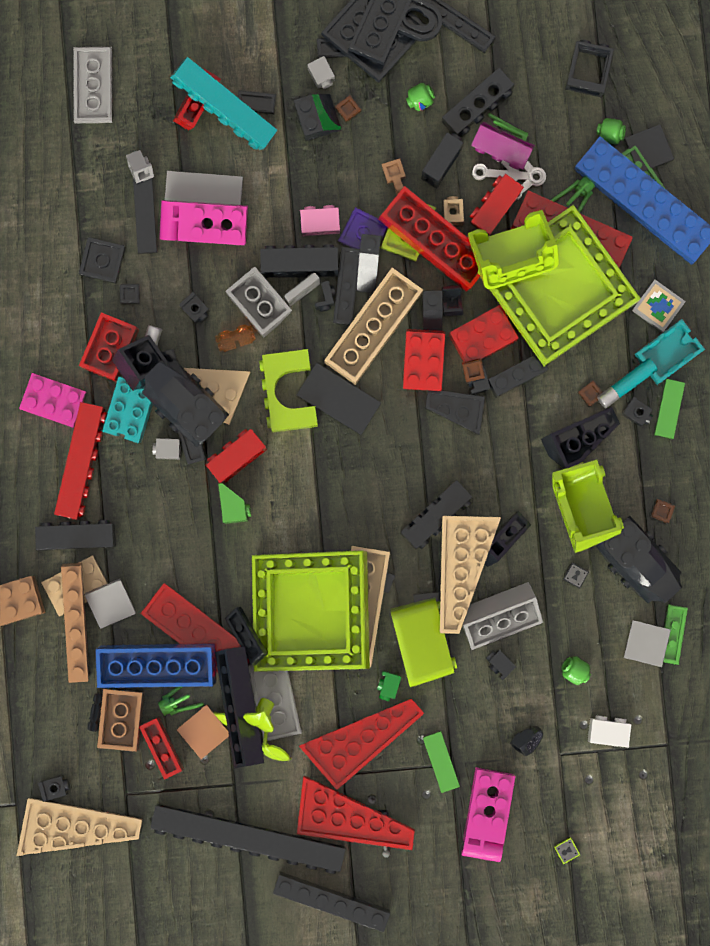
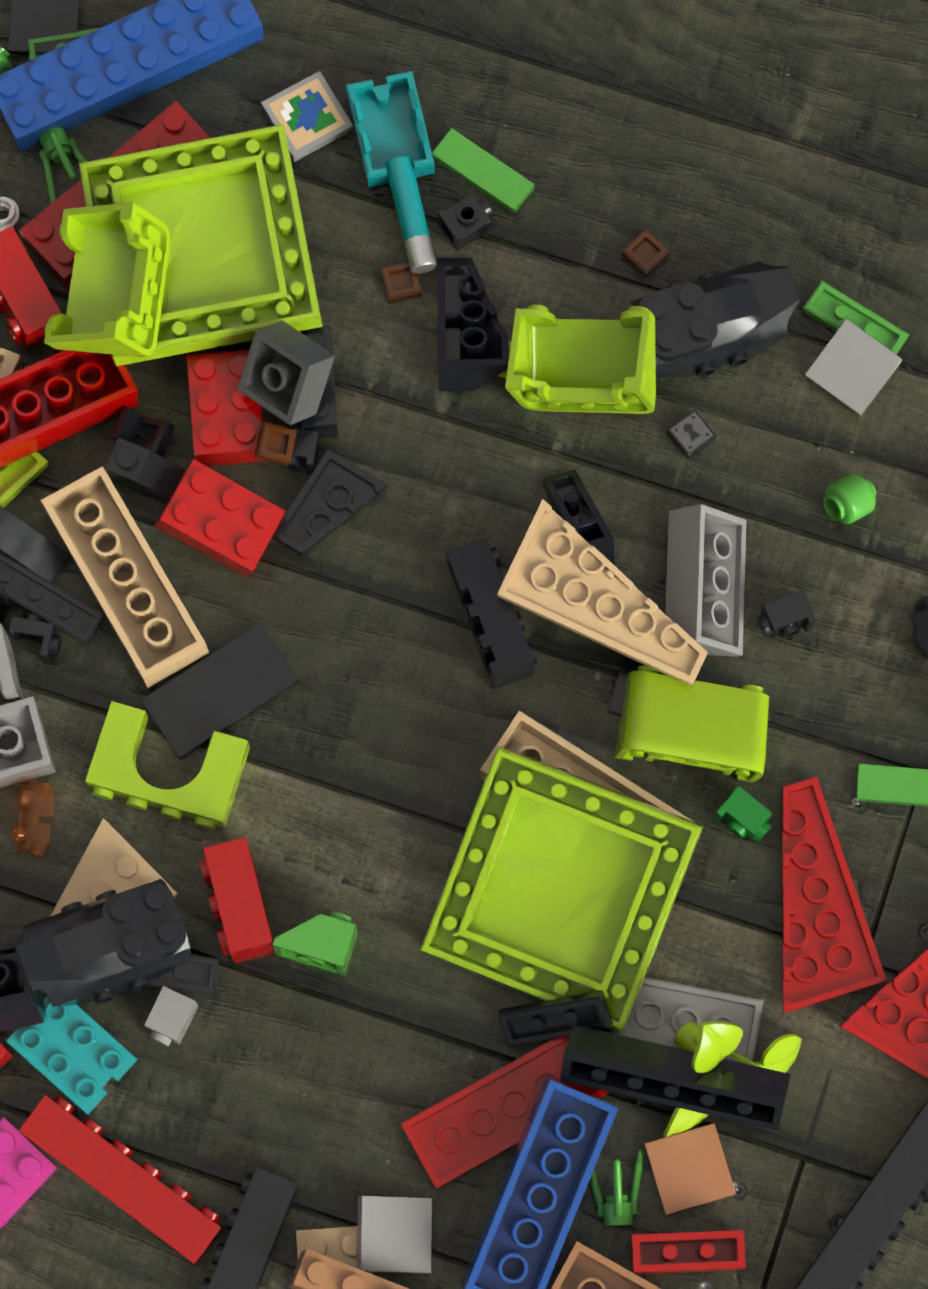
camera: 65 degrees left, 10 degrees down
none -> dark grey brick [238,321,335,425]

